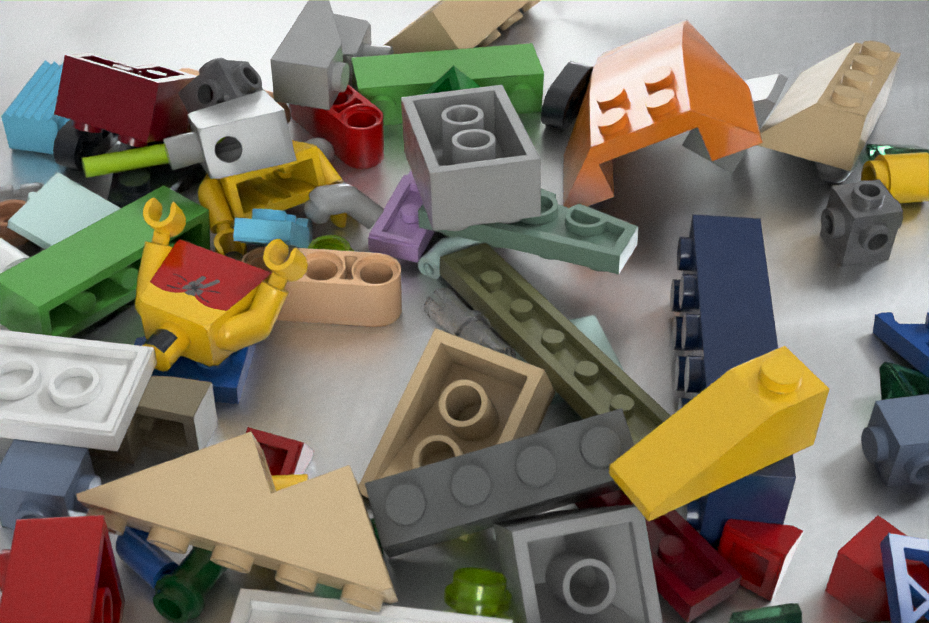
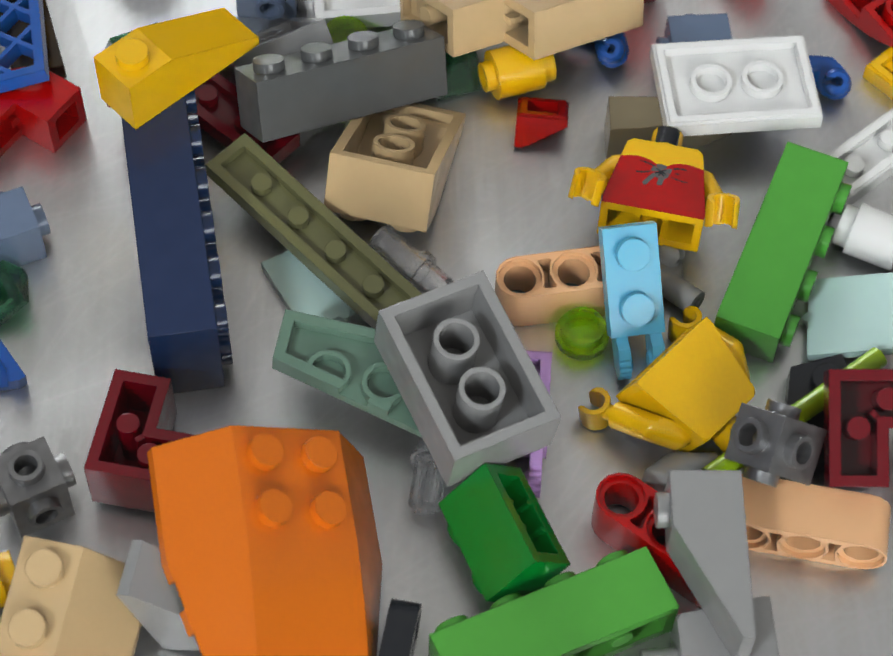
camera: 165 degrees right, 15 degrees up
light grey torso [163,90,297,179] -> none
light grey arm [304,183,384,230] -> none
none -> dark red brick [84,369,194,512]

